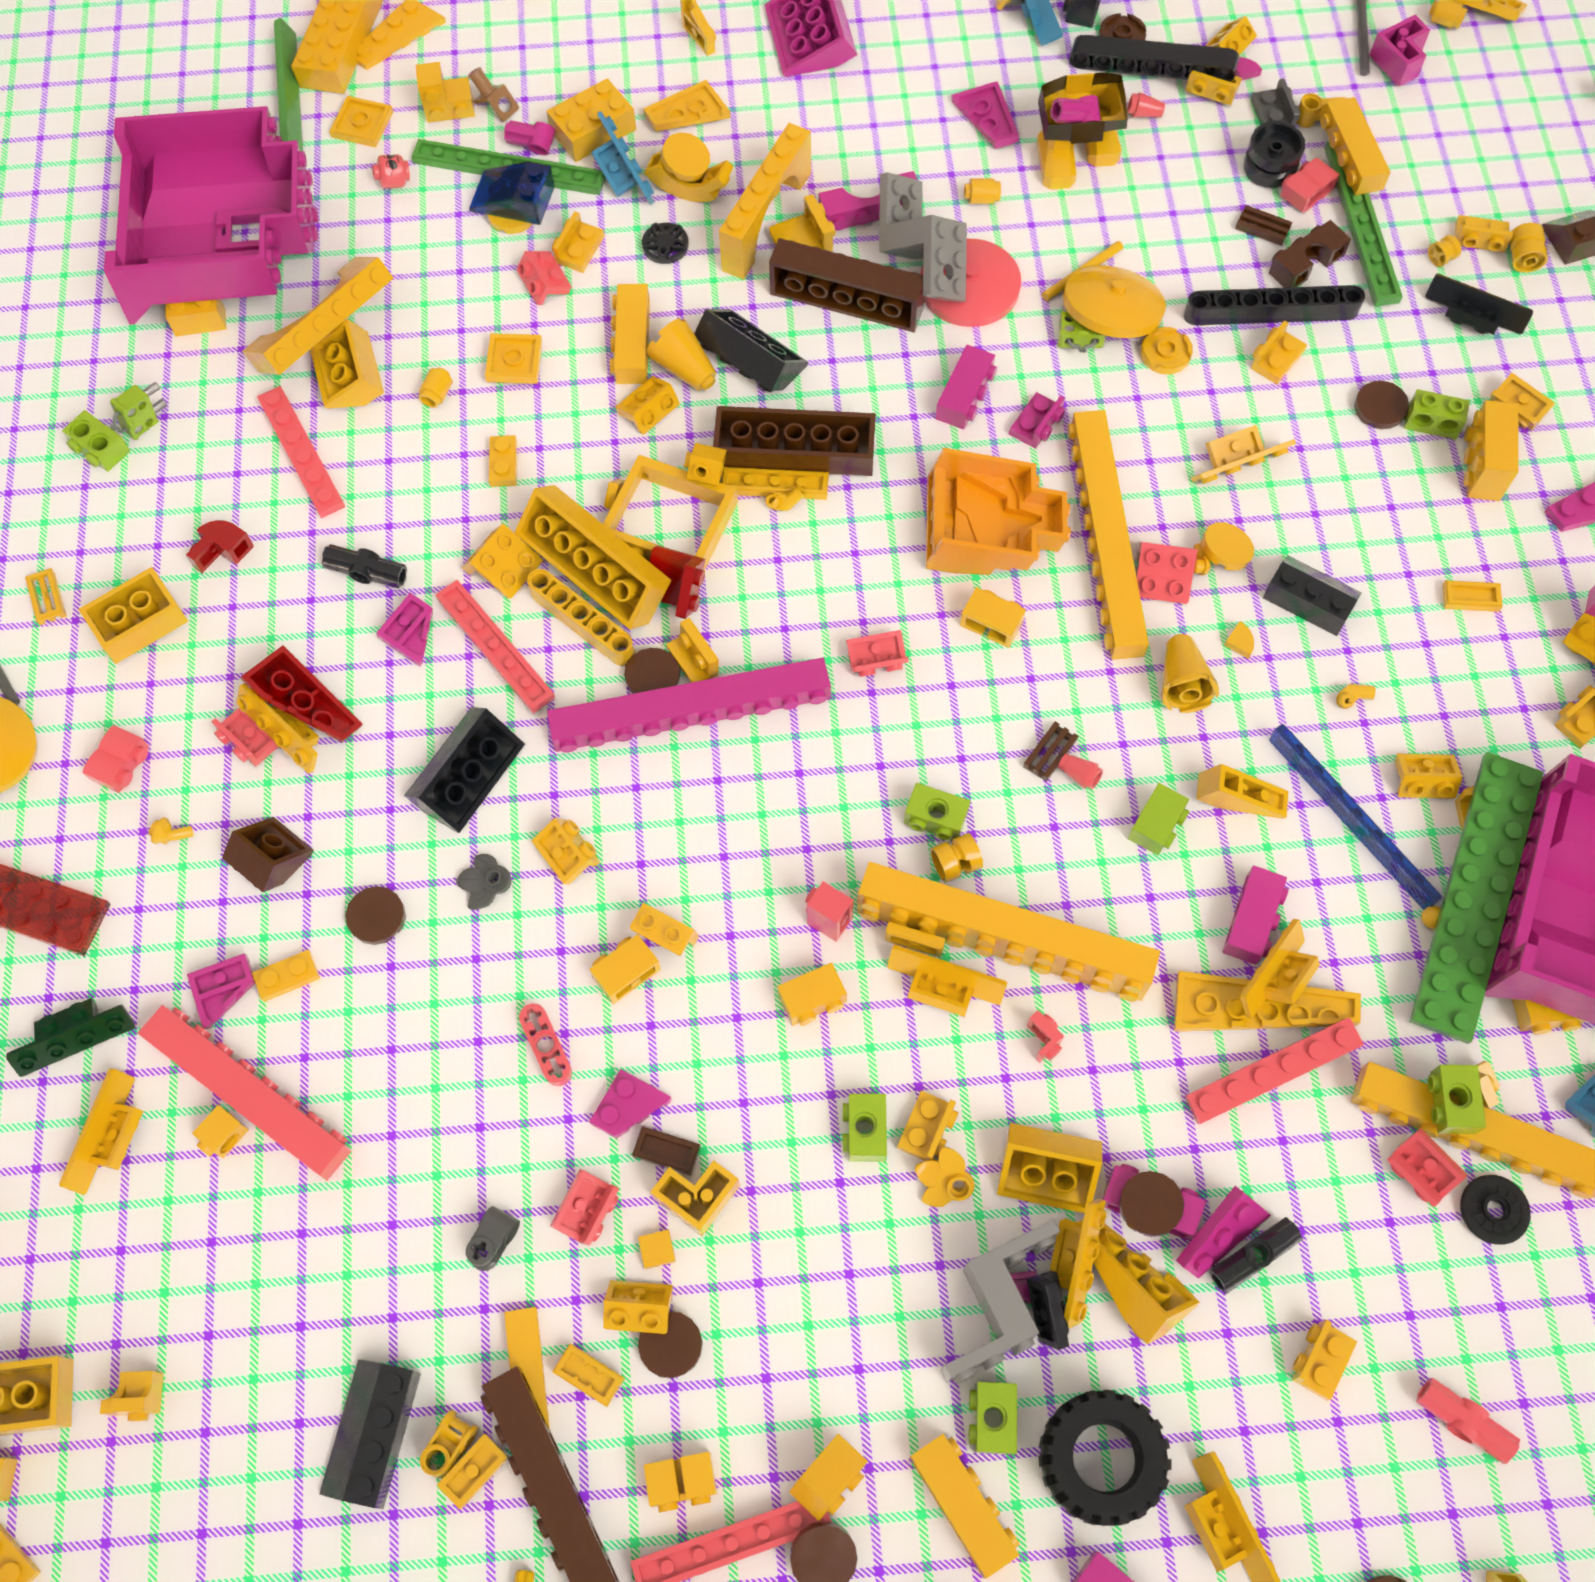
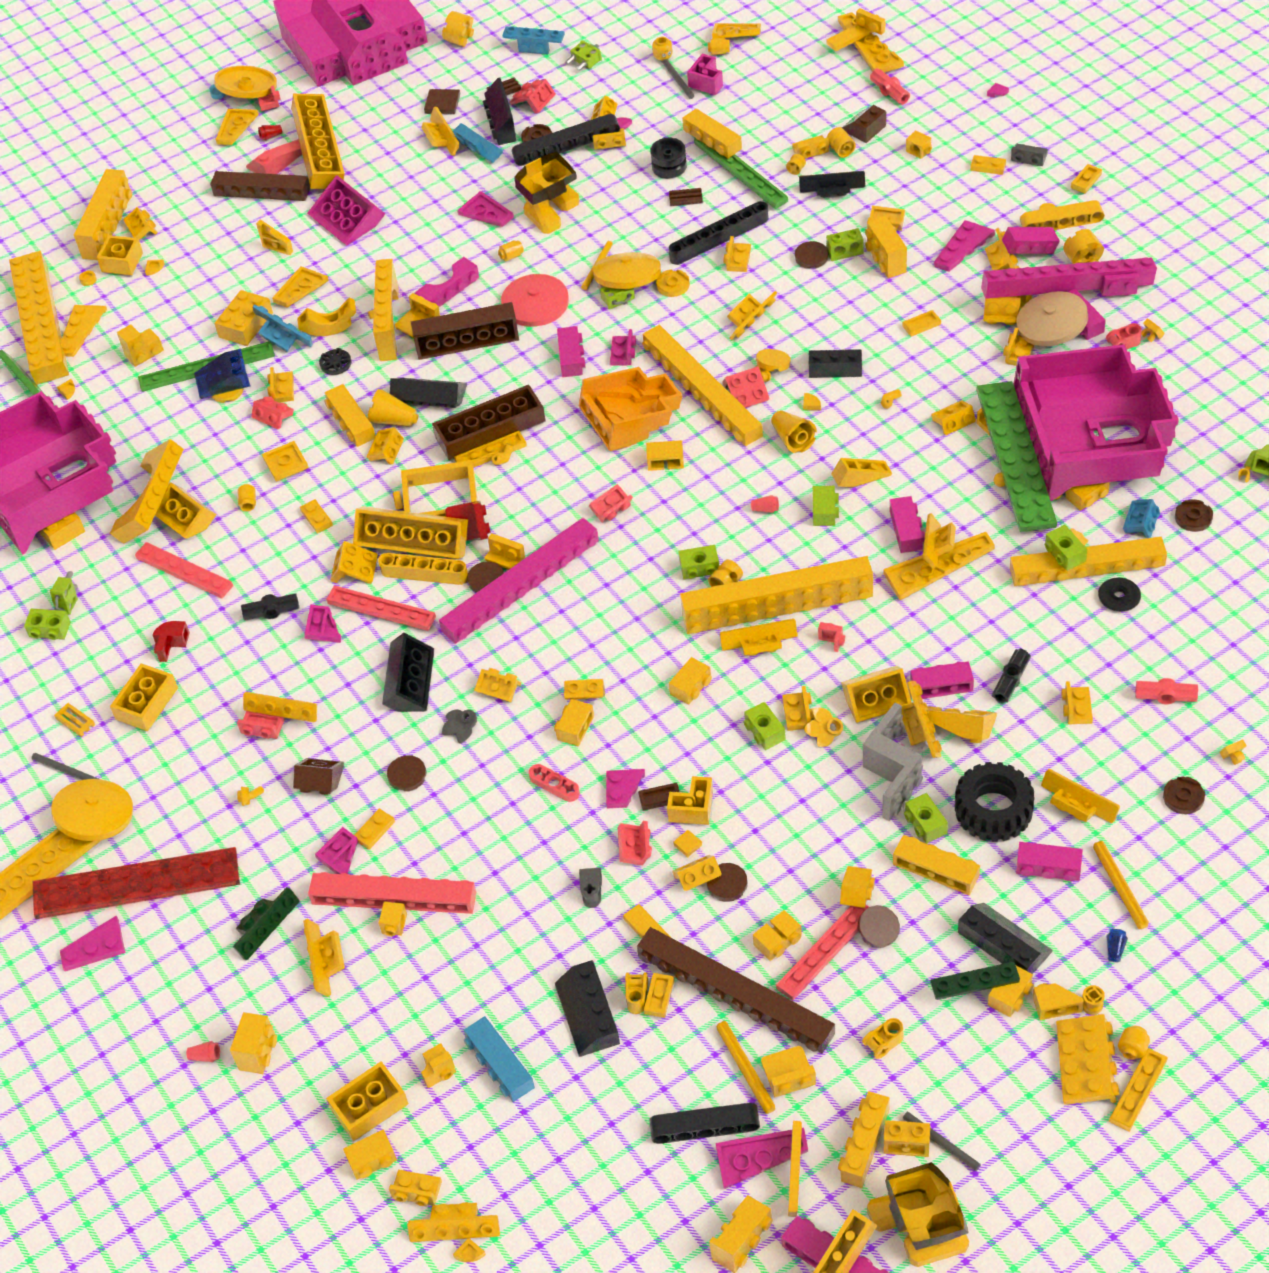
camera: 25 degrees left, 15 degrees down
coral brick [82,725,149,793] -> none
red wedge [240,645,363,742] -> none
yellow tile [329,96,394,148] -> none
coral head [372,154,410,189] -> none
medium nougat bracket [468,66,519,122] -> none
dark pink piece [504,120,556,155] -> none
yellow plate [552,1343,625,1408] -> none
yellow tile [660,132,710,182] -> none
yellow brick [684,443,727,486] -> none
coral brick [805,881,853,942] -> none
light grey bracket [879,172,967,303] -> none
yellow tile [885,921,946,957] -> none
reddish brown tile [1023,721,1079,782] -> none
black bracket [1026,1271,1069,1350] -> none
dark pink piece [1050,95,1101,123] -> none
reddish brown tile [1119,1171,1184,1237] -> none
coral cone [1127,92,1165,118] -> none
dark pink wing [1175,1186,1271,1279] -> none
coral plate [1184,1017,1364,1124] -> none
dark grey bracket [1251,78,1300,126] -> none
reddish brown arch [1269,219,1351,288] -> none
clear blue tile [1269,723,1443,910] -> none
coral brick [1280,158,1340,213] -> none
yellow piece [1296,93,1346,128] -> none
coral bracket [1387,1128,1468,1207] -> none
none -> yellow tile [57,379,75,400]
none -> dark azure brick [464,1016,535,1102]

